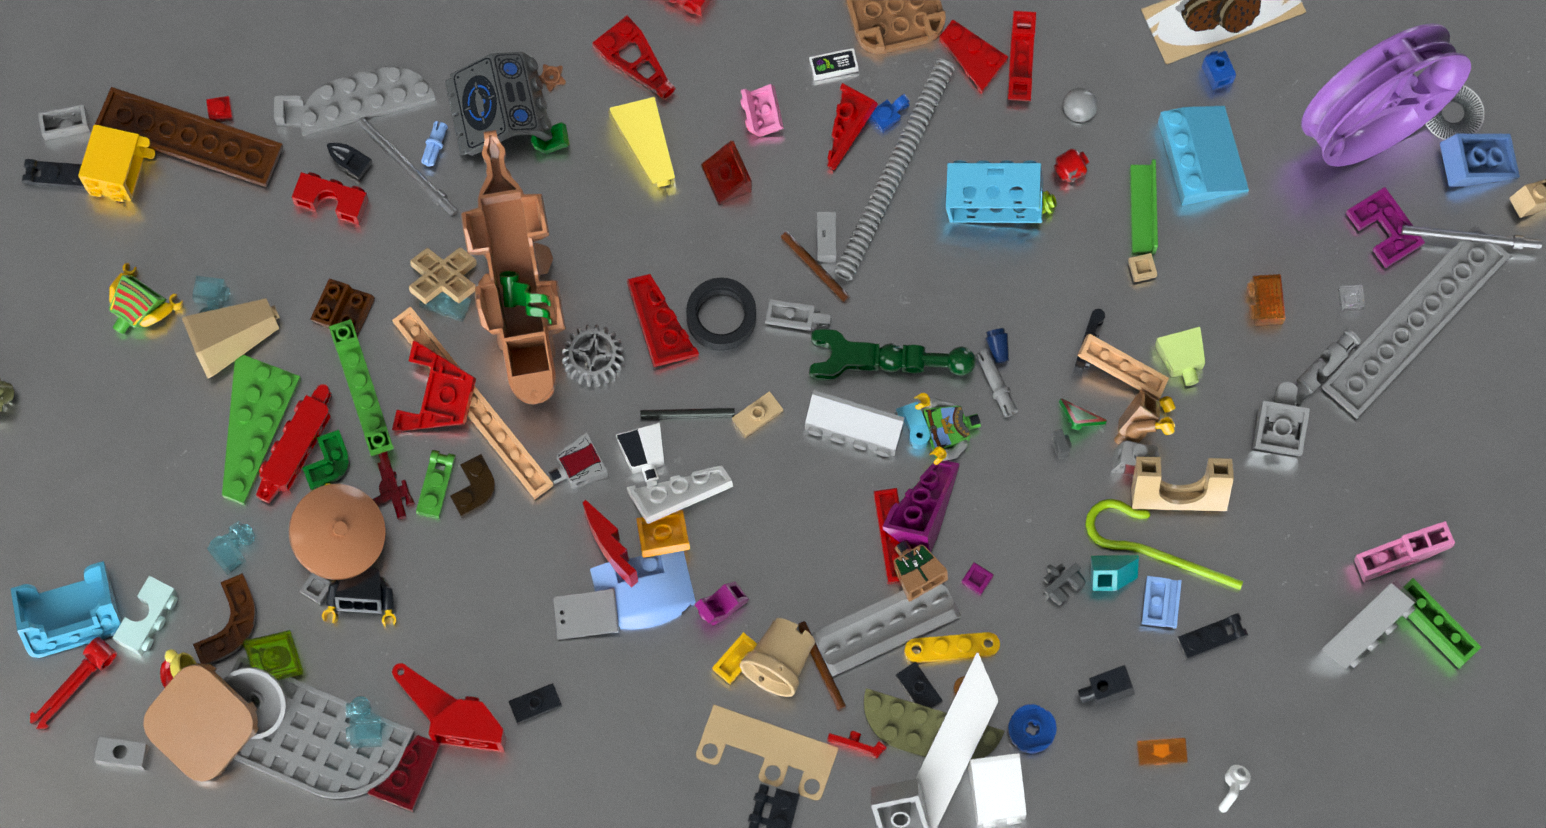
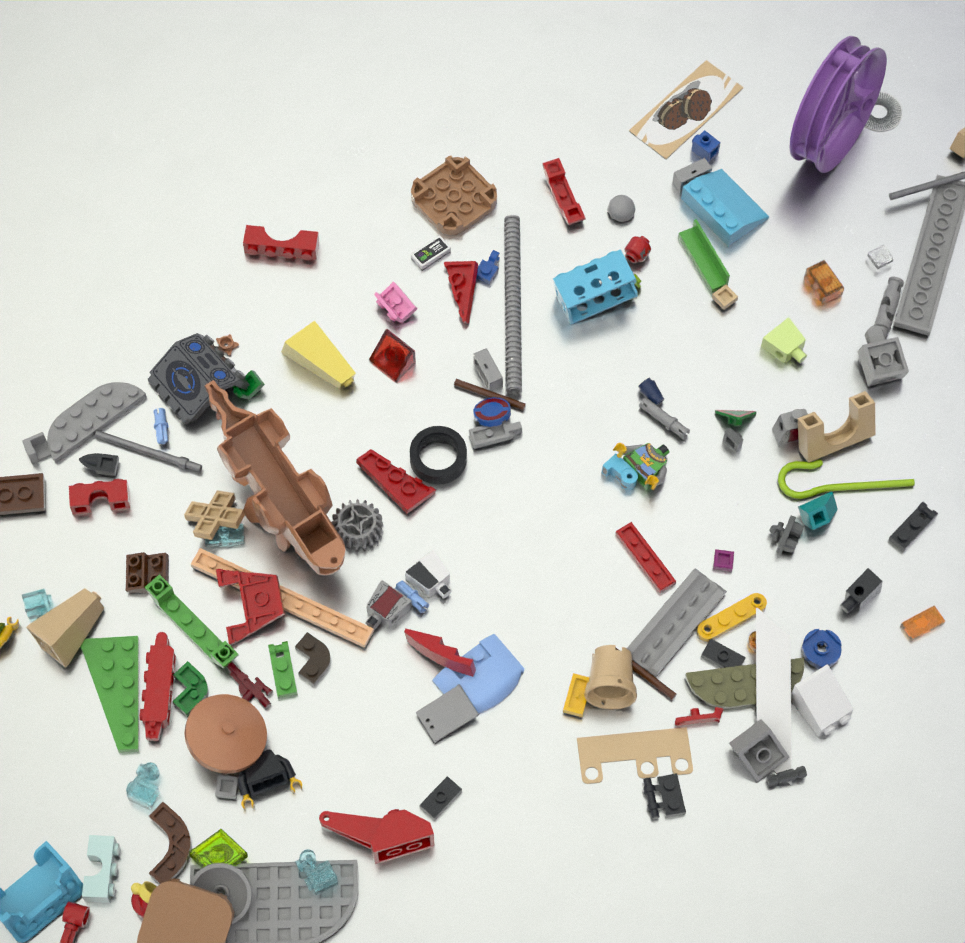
camera: 25 degrees left, 10 degrees down
dark red wing [367,735,441,812] -> none
green flag [500,271,552,324] -> none
red plate [592,15,676,100] -> none
white wing [627,465,733,524] -> none
light orange plate [636,510,690,558] -> none
pearl dark grey bar [640,408,735,419] -> none
magenta brick [694,581,749,626] -> none
tan plate [732,391,783,438] -> none
slope [805,390,905,457] -> none
dark green piece [809,329,976,381] -> none
magenta wedge [883,461,960,552] -> none
medium nougat torso [894,541,948,602] -> none
red wing [939,19,1008,94] -> none
black plate [1073,309,1105,376] -> none
light nougat plate [1077,334,1169,400] -> none
medium nougat torso [1114,390,1176,445] -> none
light blue plate [1141,576,1182,629] -> none
magenta plate [1346,187,1425,268] -> none
medium blue slope [1440,134,1520,187] -> none
none -> light blue axle [395,580,429,613]
none -> blue tile [473,397,511,427]
none -> light grey piece [672,158,712,192]

